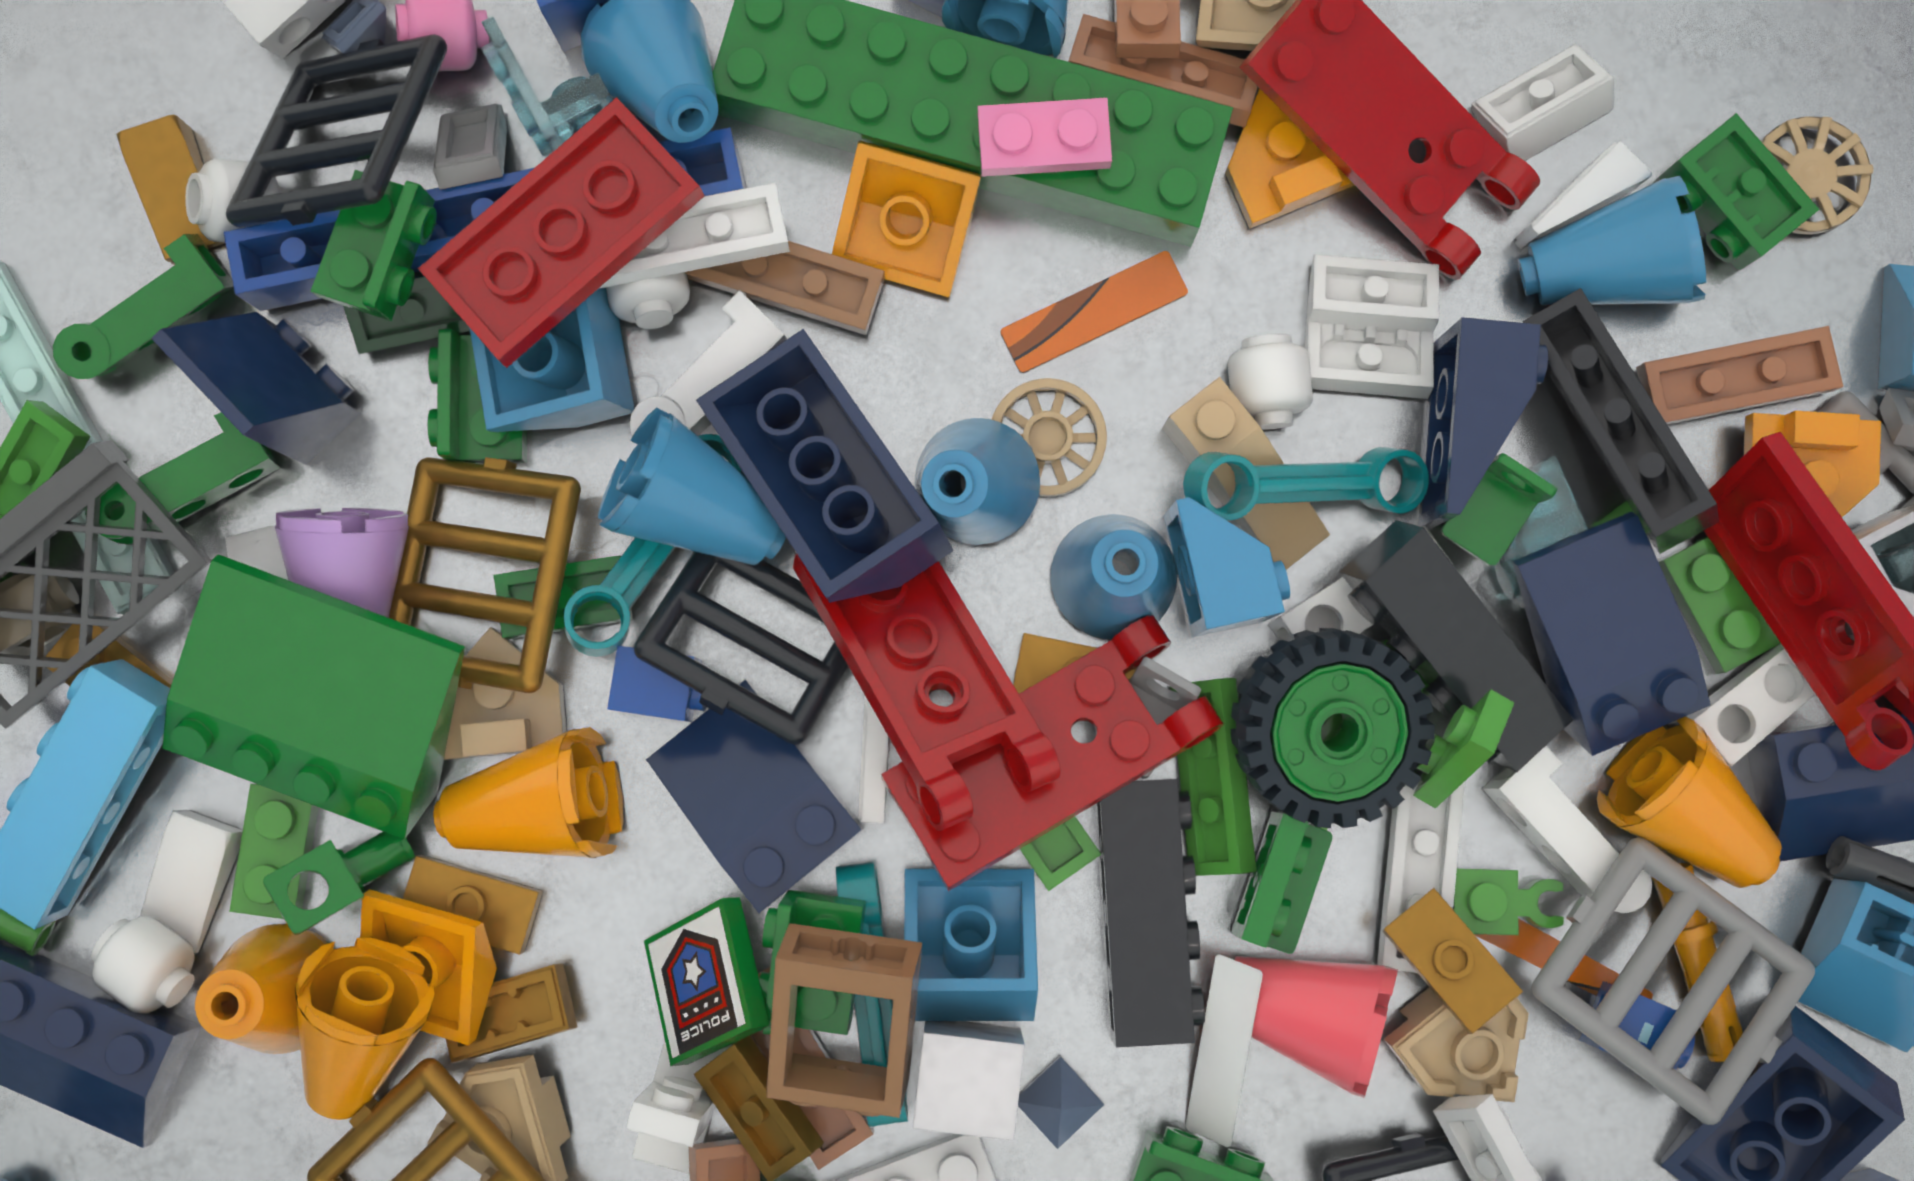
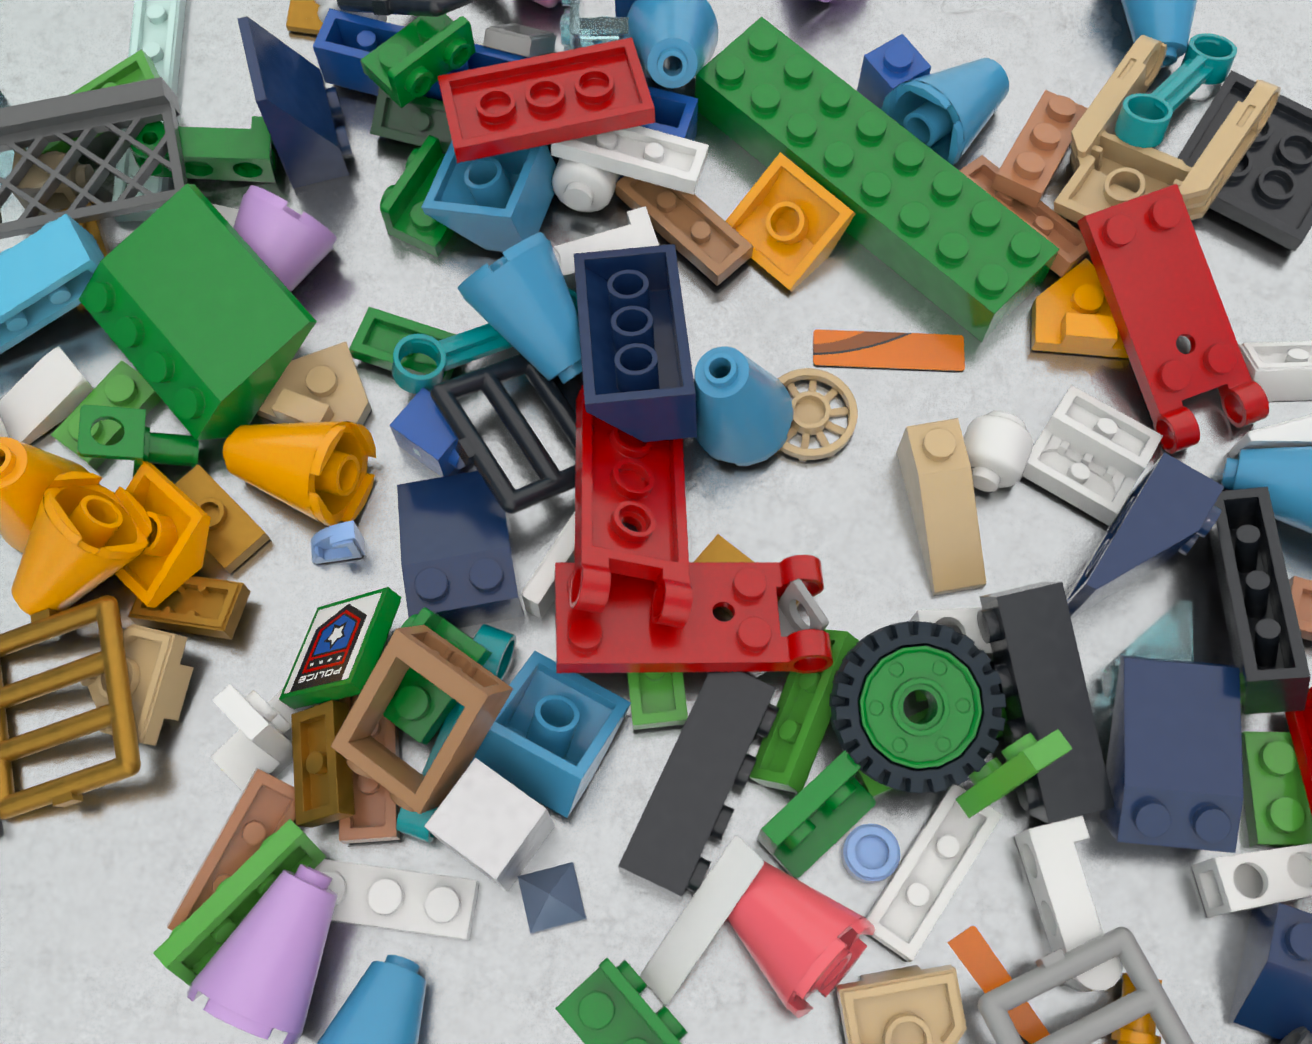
camera: 30 degrees right, 15 degrees down
green leg [53,234,234,379] -> none
pearl gold bar [389,457,581,693] -> none
bright pink plate [977,98,1112,177] -> none
dark azure cone [1050,514,1177,640] -> none
dark azure slope [1163,497,1290,638] -> none
teal piece [1183,447,1429,521] -> none
pearl gold plate [1382,888,1523,1034] -> none
green bracket [1441,453,1558,566] -> none
bright green plate [1453,869,1564,935] -> none
light orange cone [1596,717,1782,888] -> none
none -> light blue tile [310,520,365,564]
none -> light blue tile [841,823,900,884]

